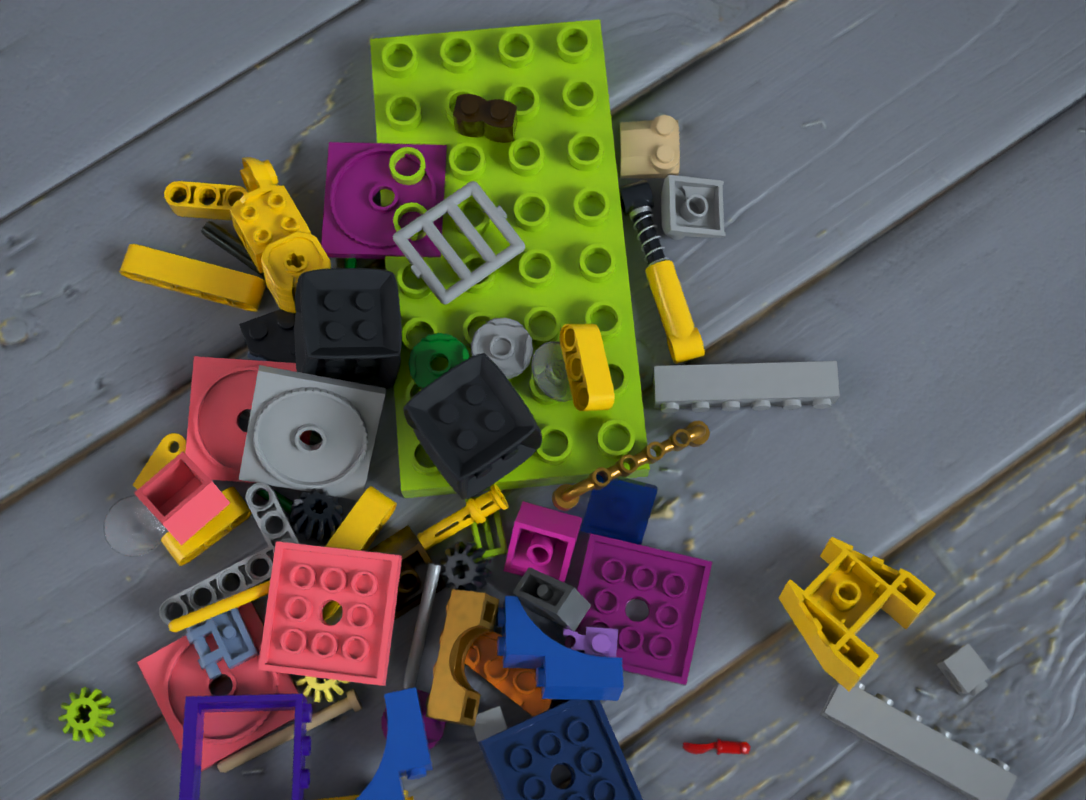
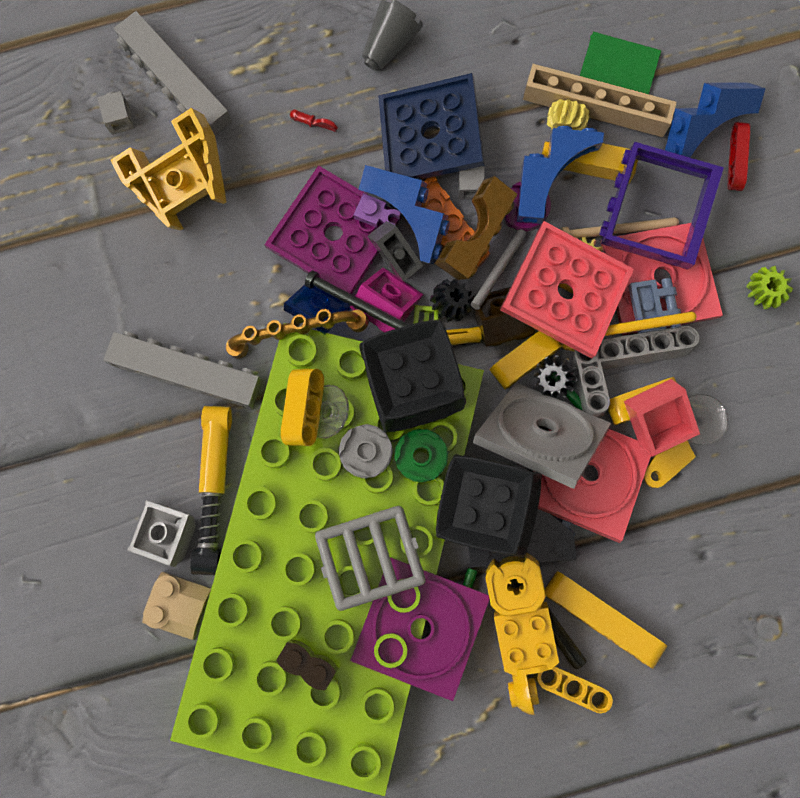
camera: 160 degrees left, 5 degrees up
none -> pearl dark grey bar [305,270,409,329]

